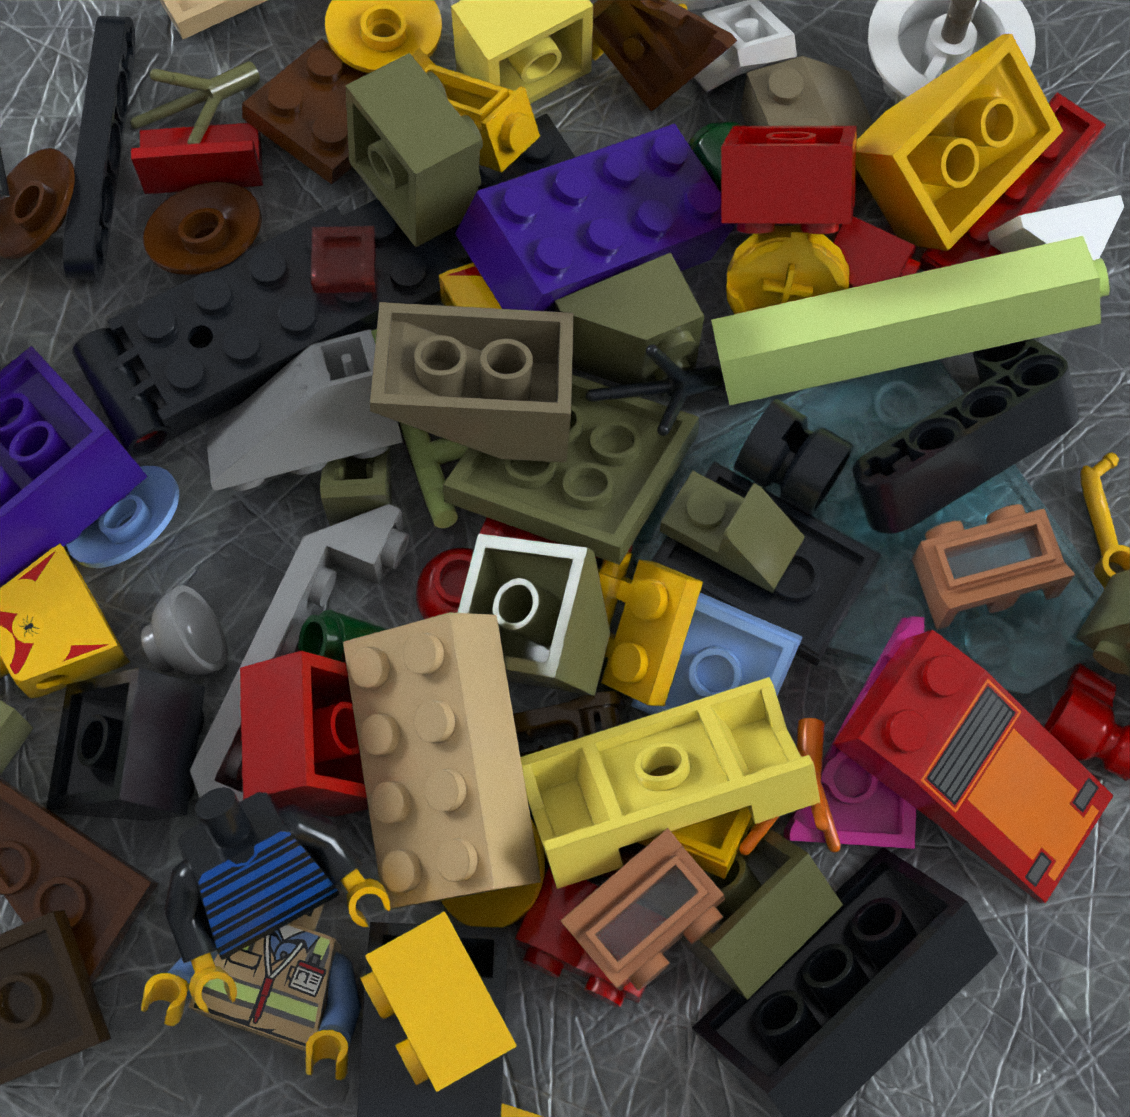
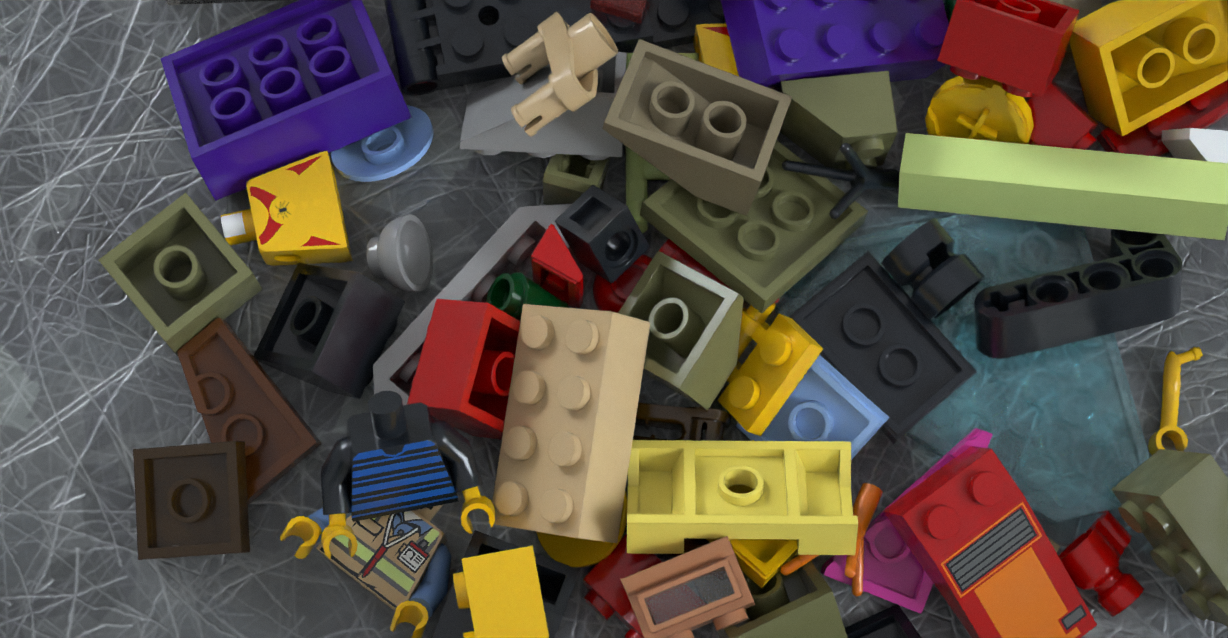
camera: 15 degrees right, 5 degrees up
olive slope [659,470,805,593] -> none
nougat window [912,504,1076,630] -> none
none -> tan connector [502,12,618,137]
none -> red slope [531,224,583,309]
none -> black brick [555,185,650,284]

